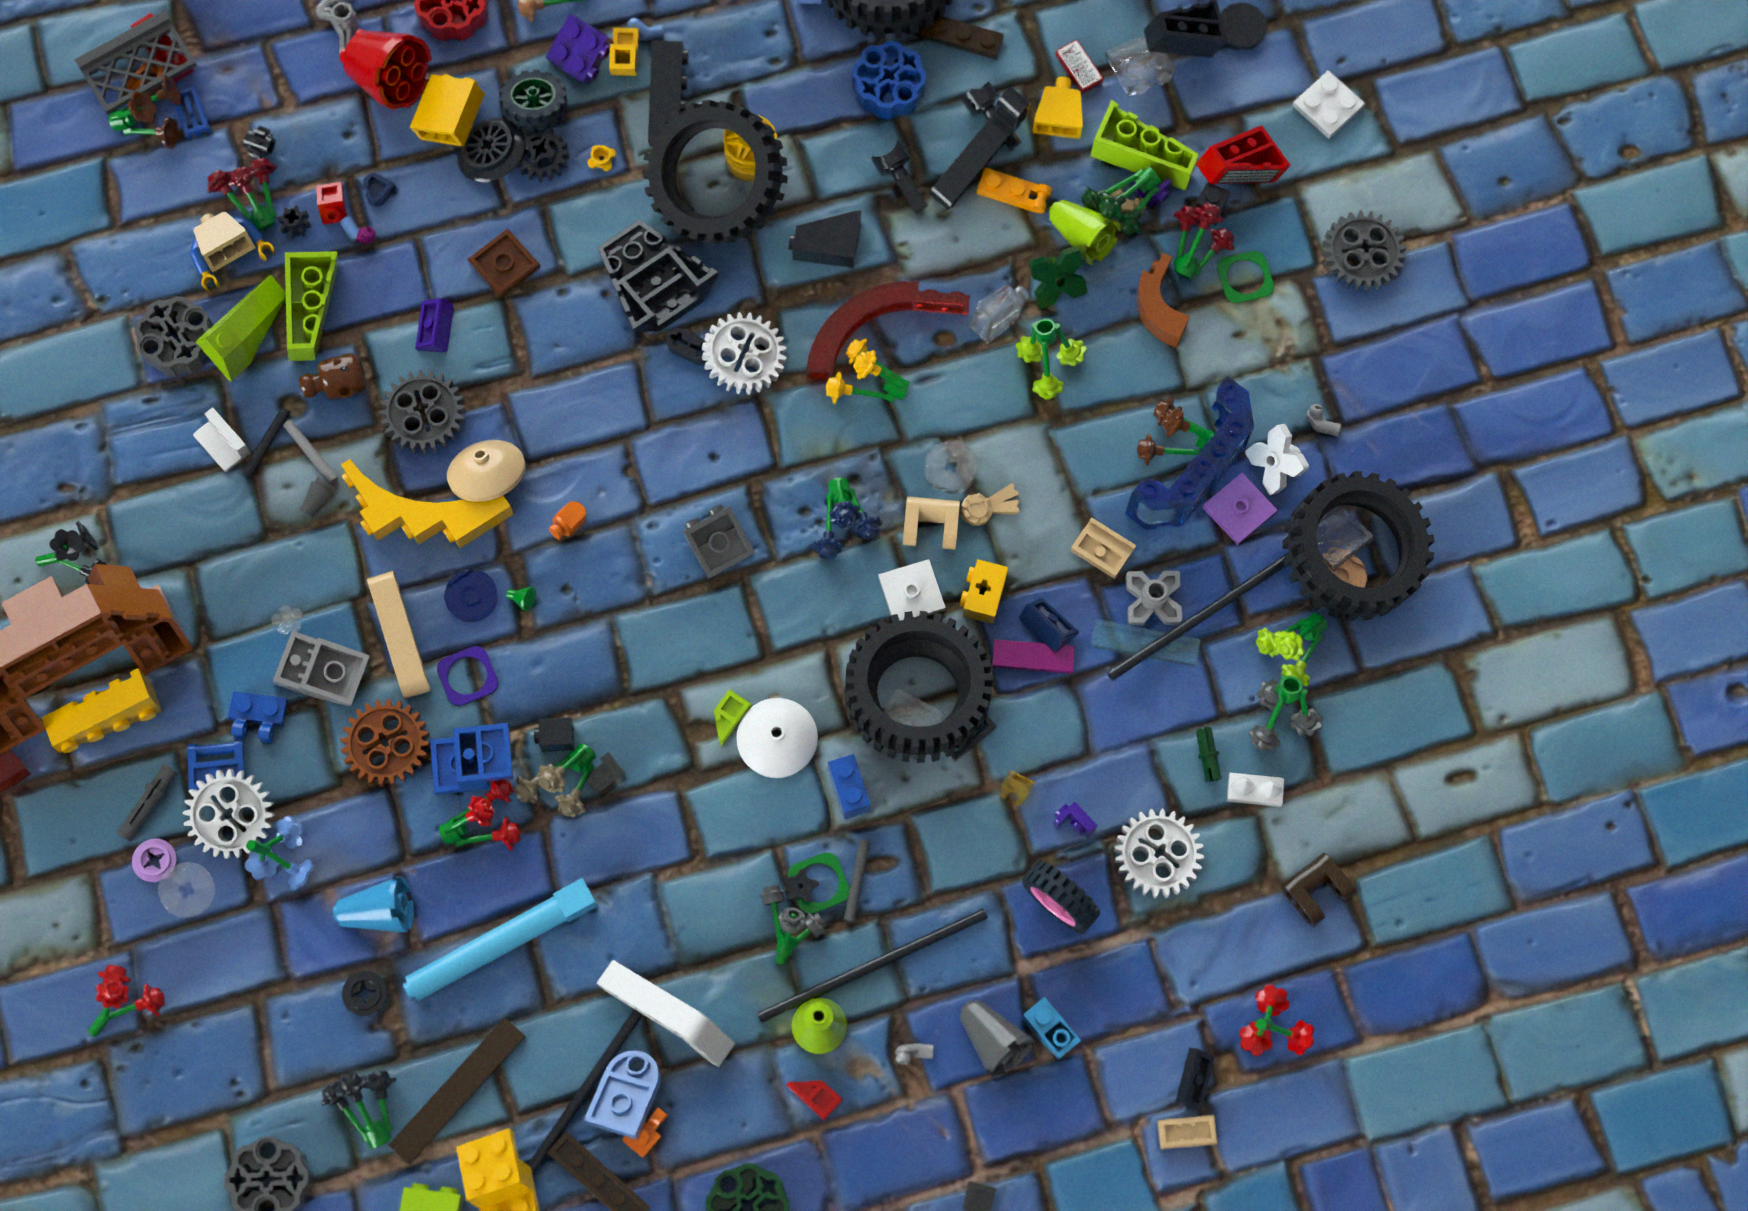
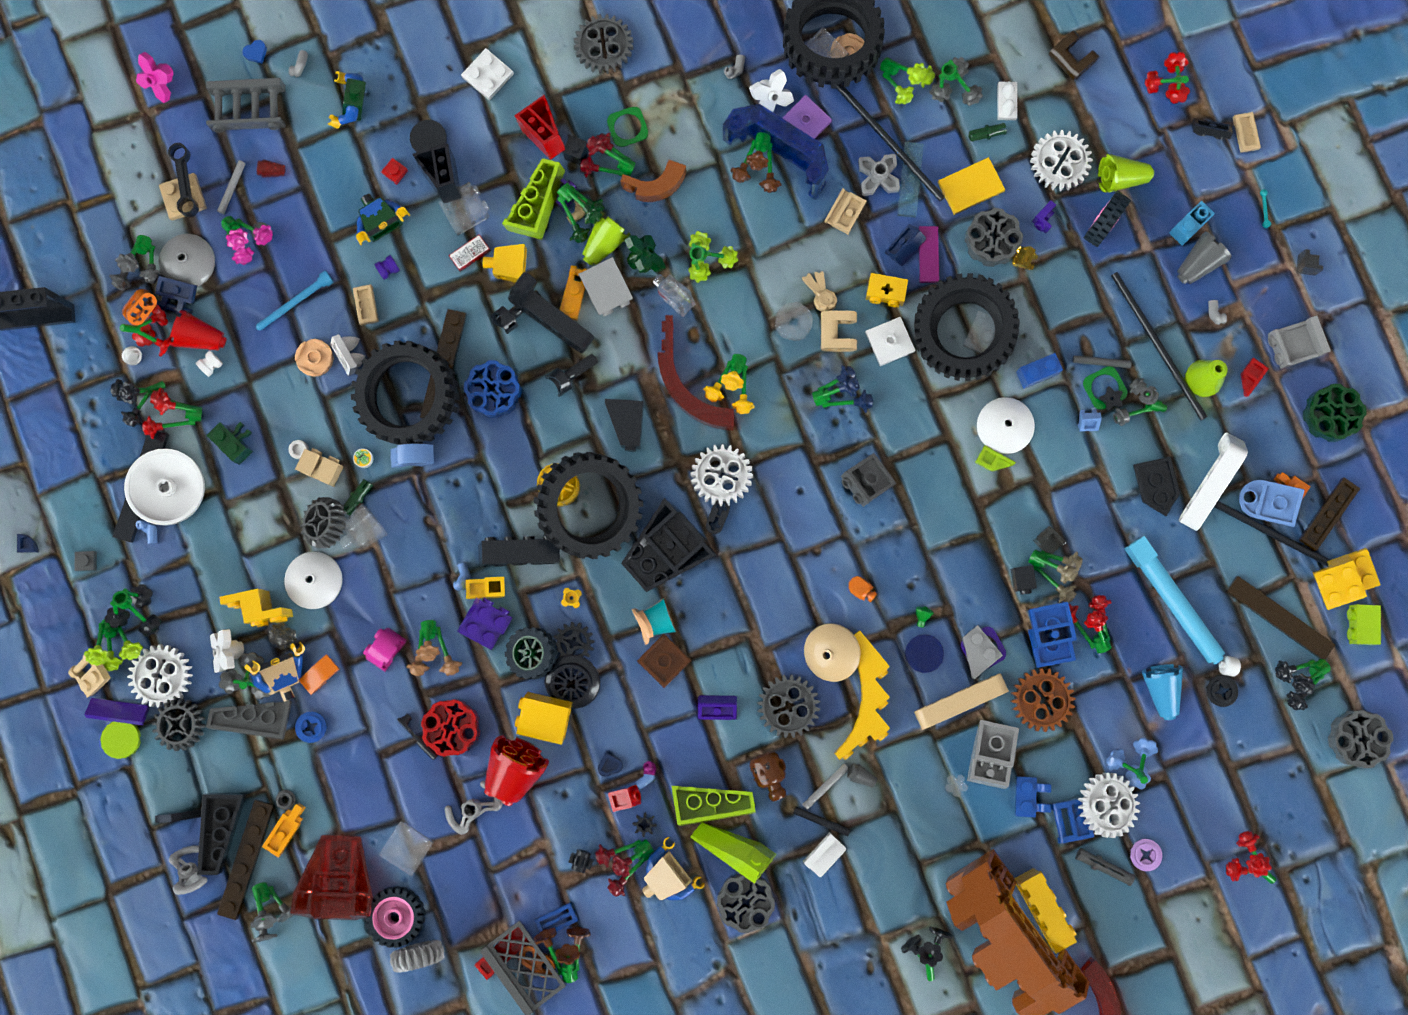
camera: 85 degrees left, 10 degrees up
clear plate [158,862,215,918] -> none
none -> light grey panel [578,257,633,317]
none -> teal hat [632,598,676,645]
none -> yellow tile [937,157,1005,215]
none -> light grey wing [962,625,1003,679]
none -> dark grey connector [965,208,1023,267]
none -> medium blue tile [1078,409,1102,432]
none -> lime cone [1098,154,1154,193]
none -> black tile [1133,457,1180,517]
none -> white piece [1218,656,1241,677]
none -> teal hinge [1260,189,1271,228]
none -> light grey panel [1268,316,1331,369]

